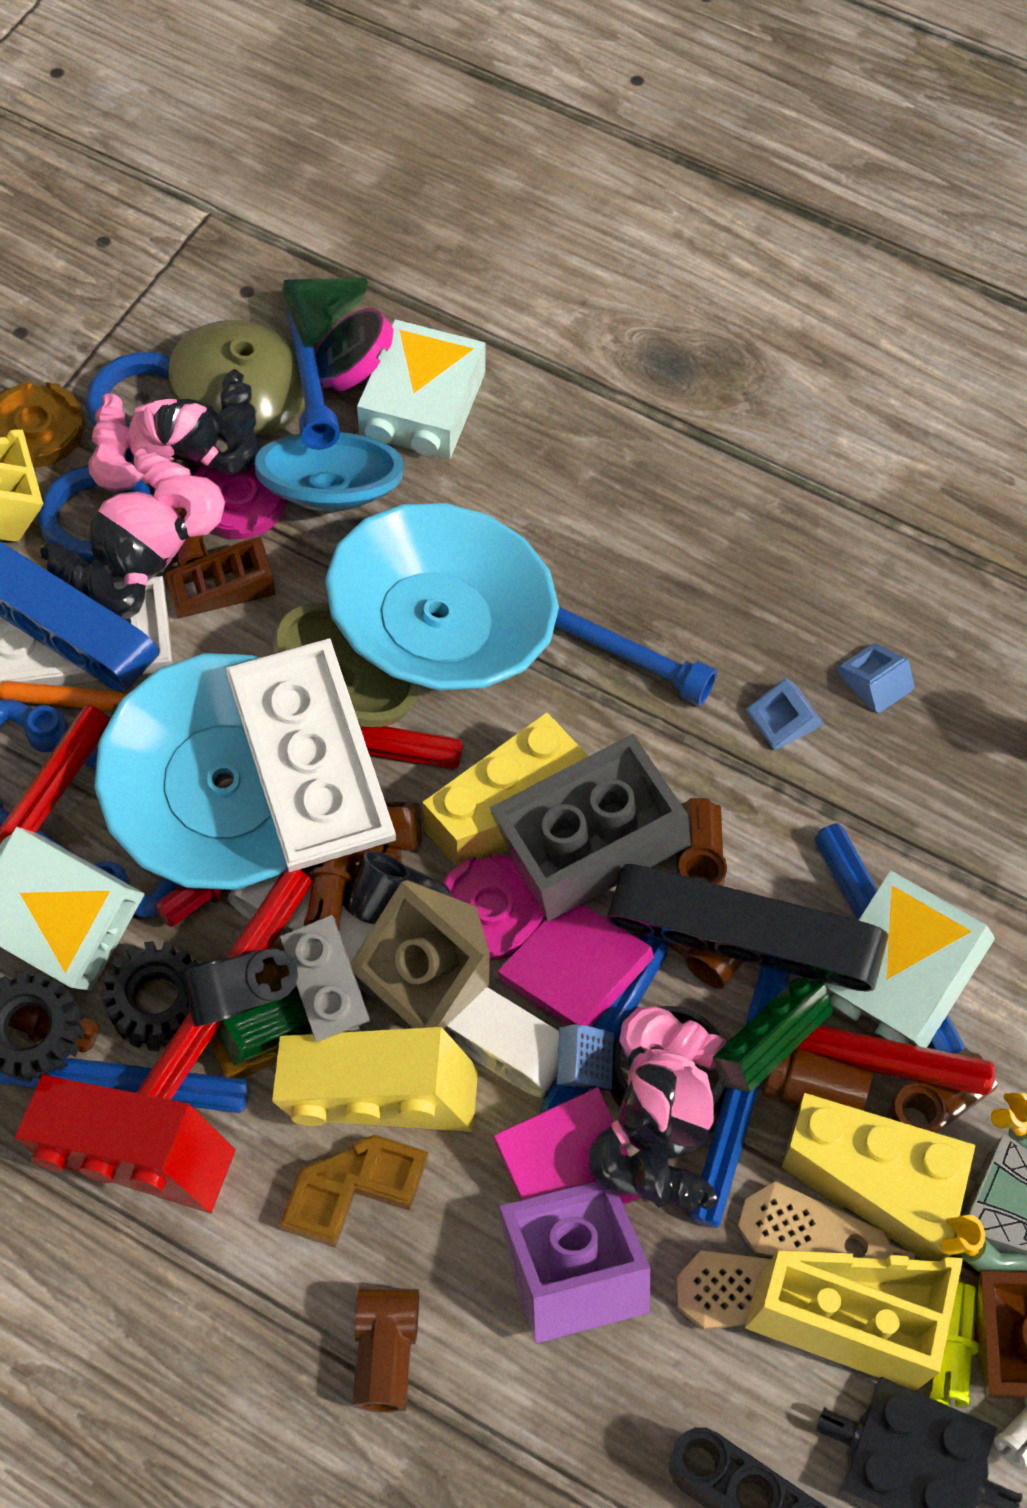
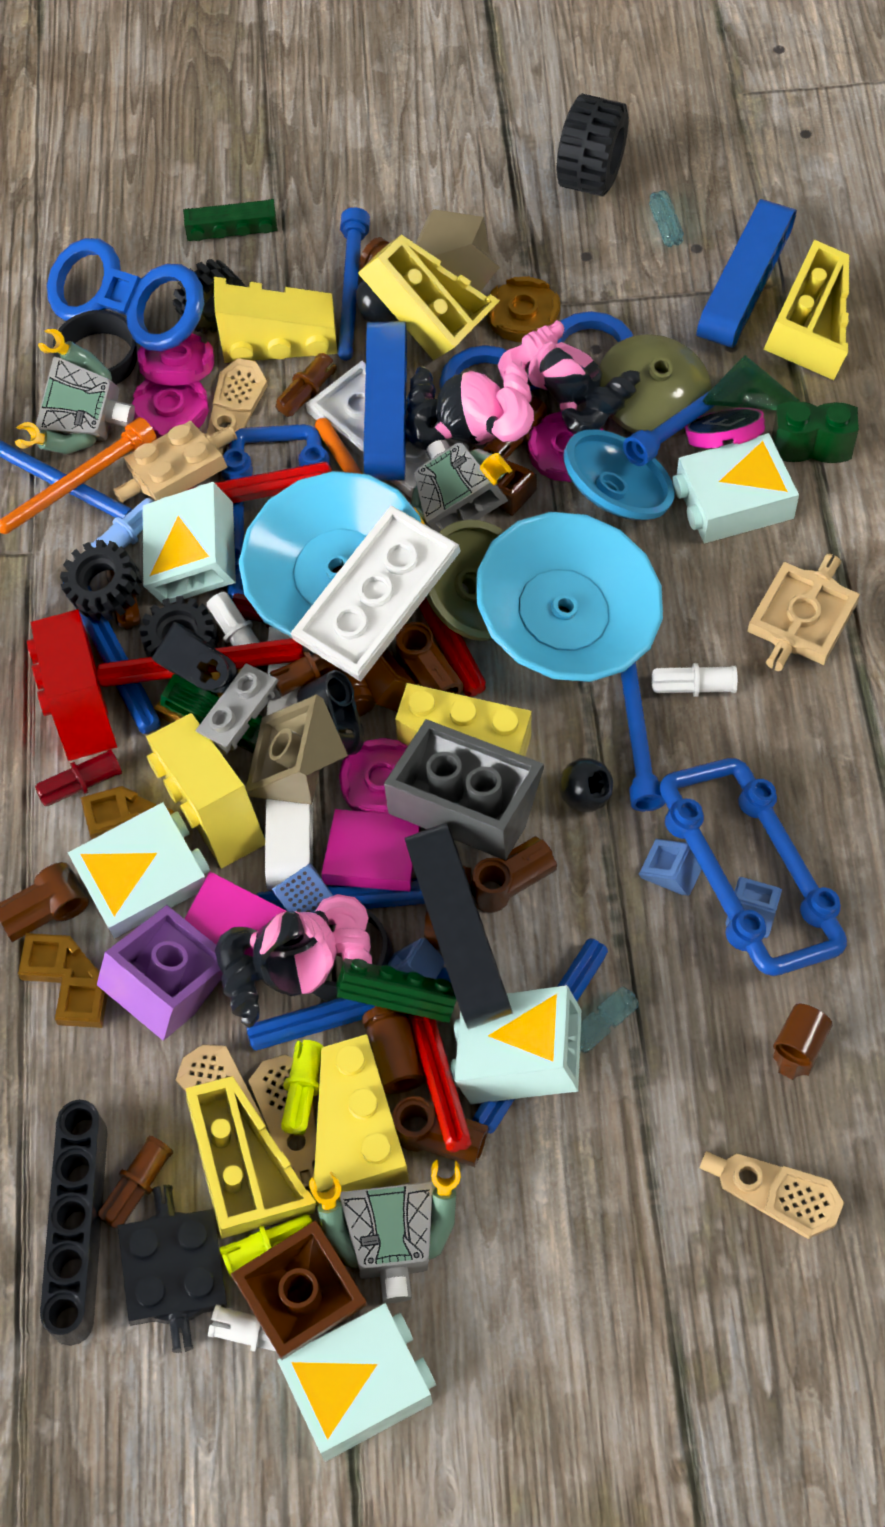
camera: 60 degrees right, 0 degrees up
none -> pearl gold tile [18,933,108,1028]
none -> dark red axle [35,749,122,806]
none -> light aqua brick [68,802,210,939]
none -> reddish brown axle [98,1135,174,1229]
none -> white axle [207,592,260,668]
none -> neon yellow axle [281,1040,324,1135]
none -> medium blue slope [387,938,445,979]
none -> reddish brown piece [396,622,464,694]
none -> torso [411,440,513,532]
none -> black piece [559,758,613,813]
none -> clear light blue piece [580,986,639,1053]
none -> clear light blue piece [649,190,684,247]
none -> white axle [652,663,738,697]
none -> blue bar [659,758,847,976]
none -> blue beam [696,199,797,348]
none -> tan plate [748,554,860,671]
none -> light yellow wedge [763,240,849,380]
none -> dark green brick [772,401,859,463]

